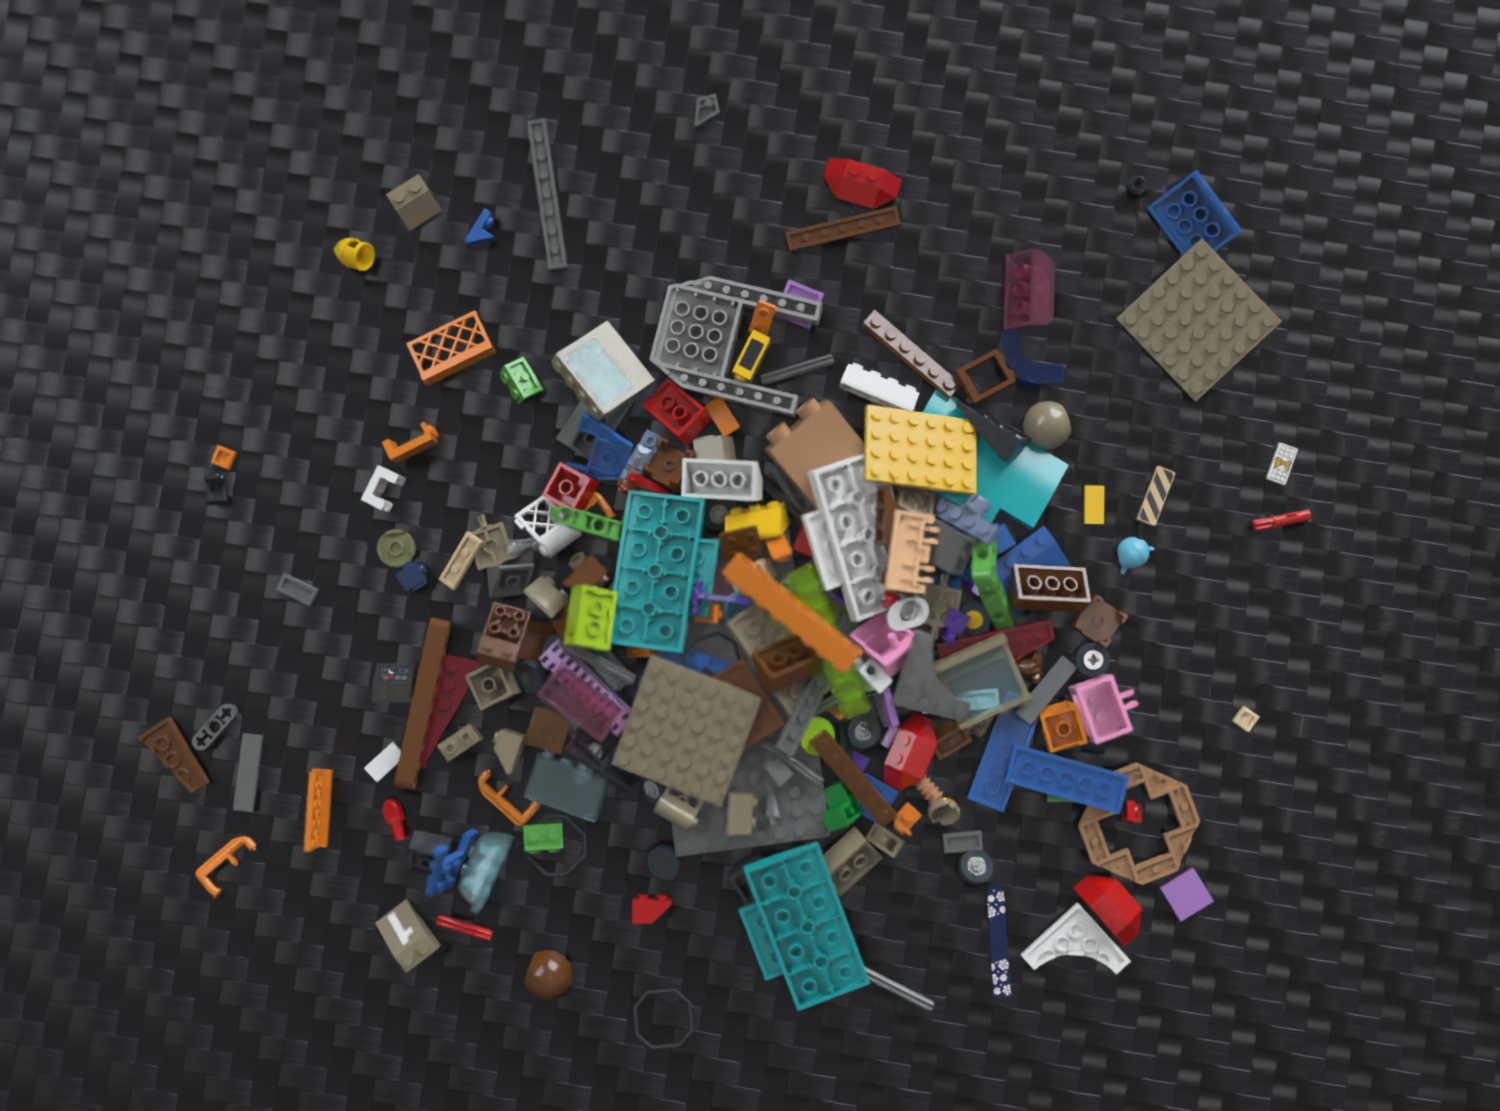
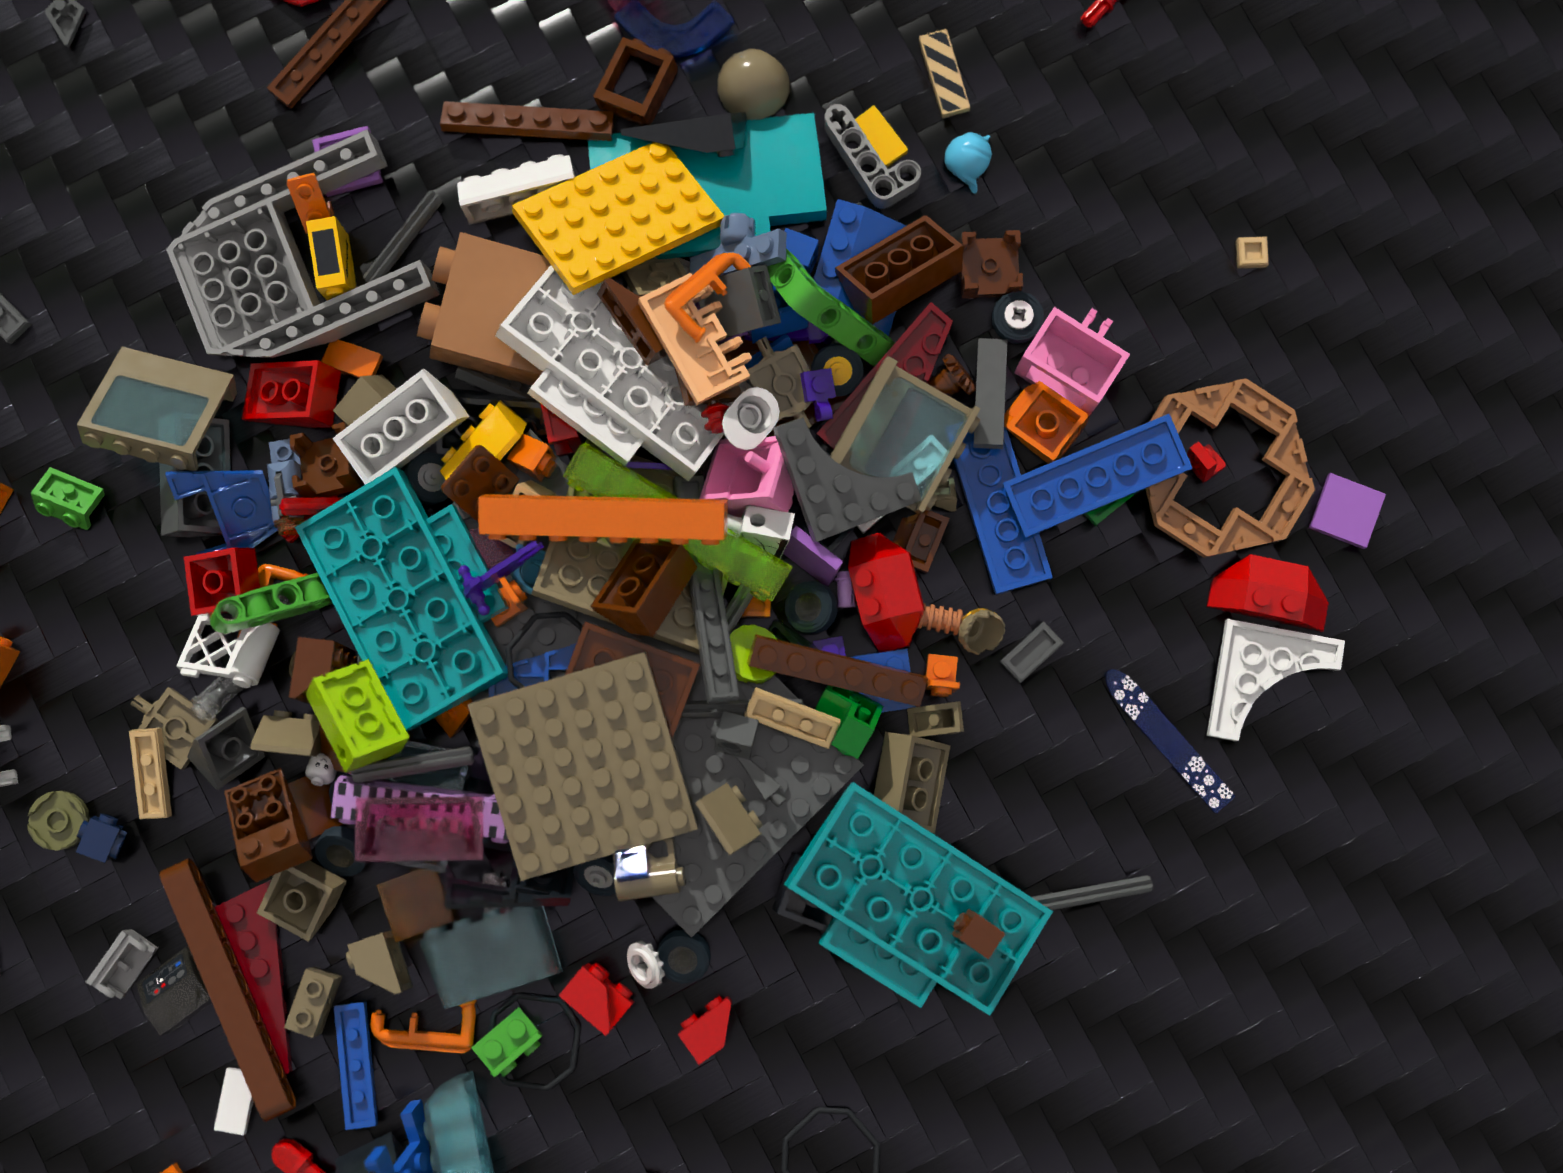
camera: 40 degrees left, 5 degrees down
black wheel [958,849,993,885] -> none
none -> light grey hinge [86,929,158,999]
none -> white piece [305,753,337,786]
none -> blue plate [334,1001,378,1130]
none -> red slope [558,963,635,1036]
none -> clear blue tile [615,845,649,882]
none -> white gear [627,940,665,989]
none -> orange piece [664,253,752,343]
none -> tan tile [744,687,840,749]
none -> light grey beam [824,104,921,209]
none -> reddish brown brick [952,909,1006,959]

